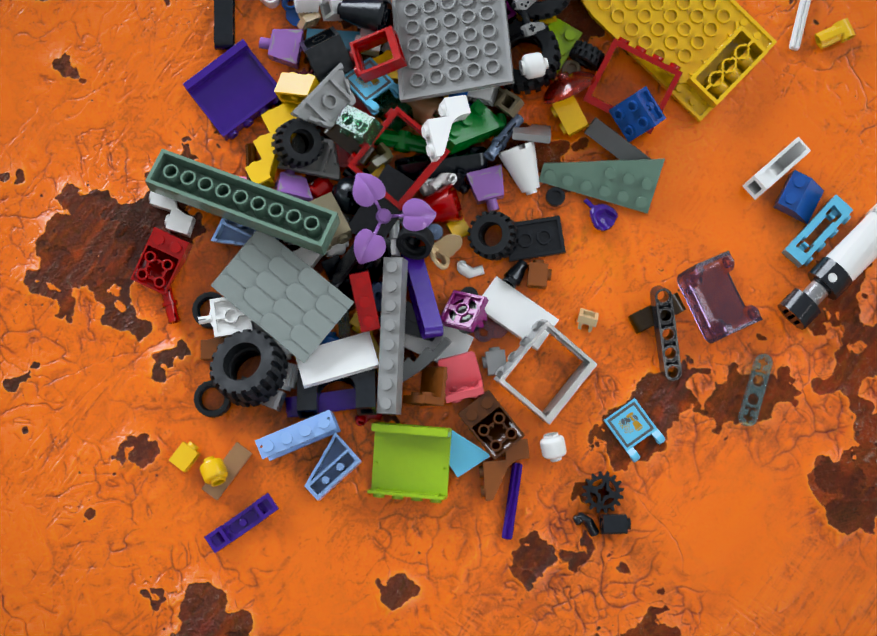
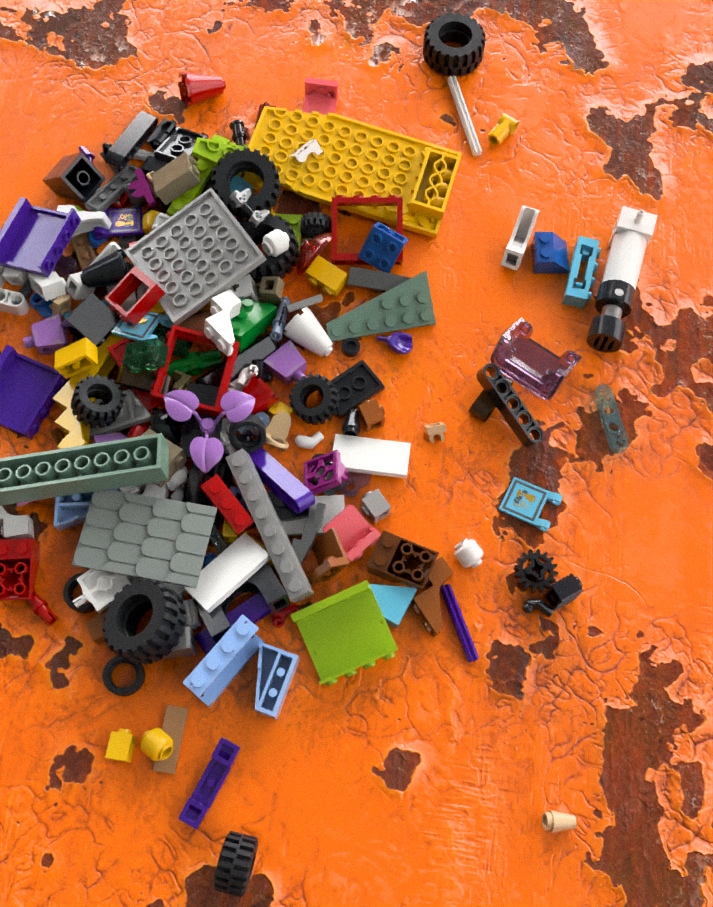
camera: 30 degrees left, 15 degrees down
light grey wing [290,62,356,129] -> none
light grey window [494,319,598,425] -> none
none -> black tyre [213,831,258,897]

